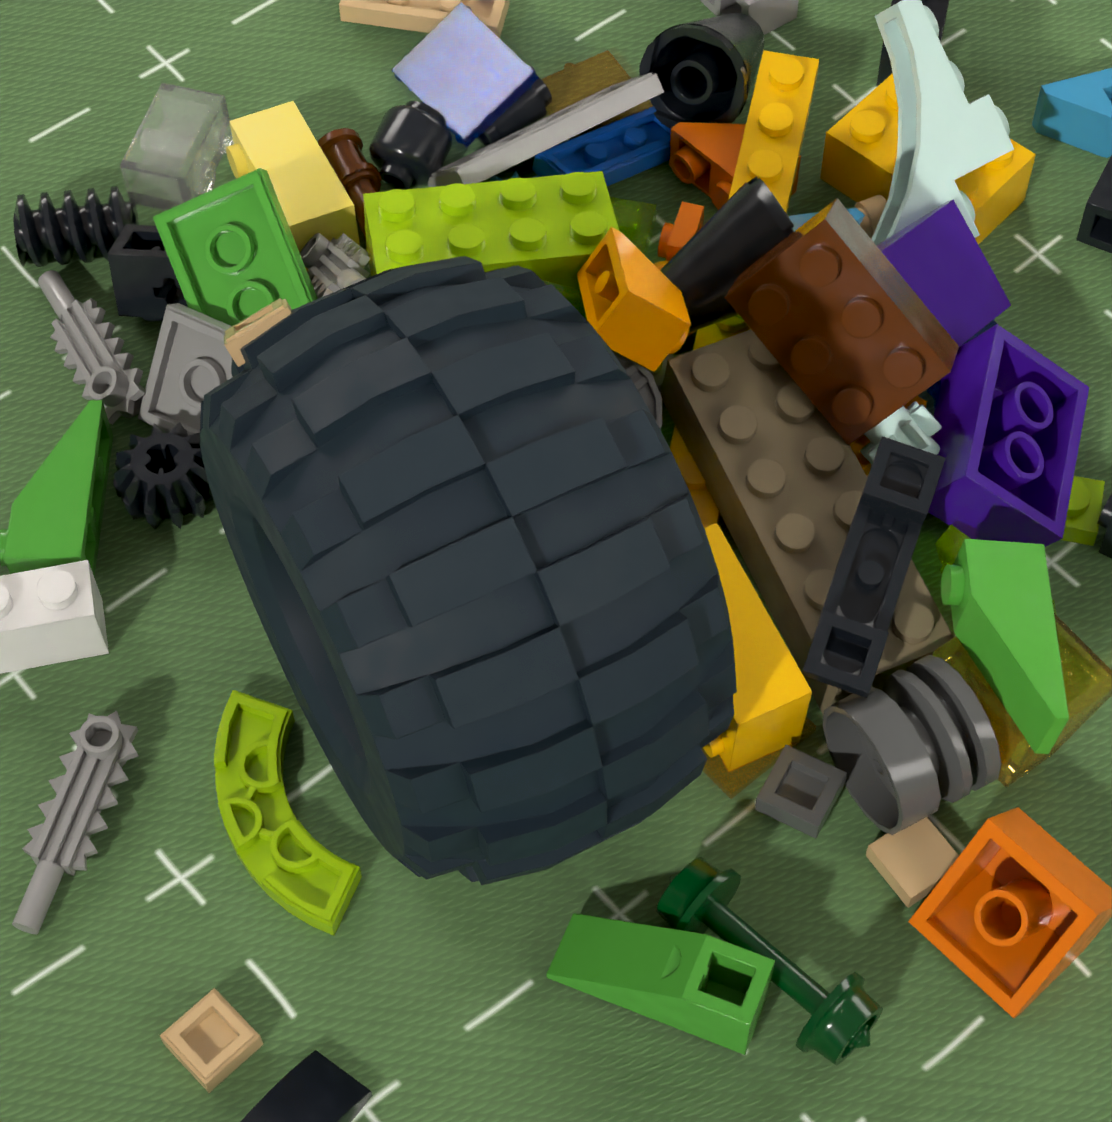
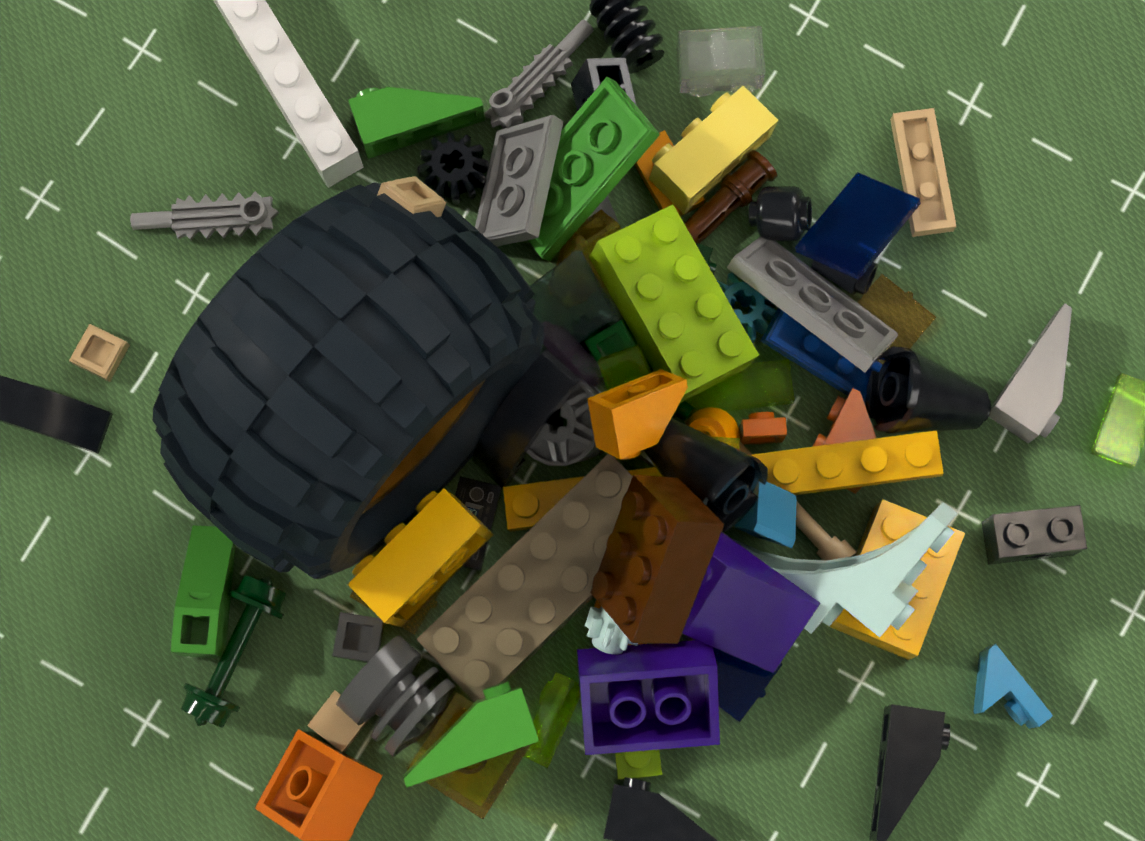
camera: 70 degrees right, 20 degrees up
light grey piece [300,233,370,298] -> none
black slope [802,436,946,698] -> none

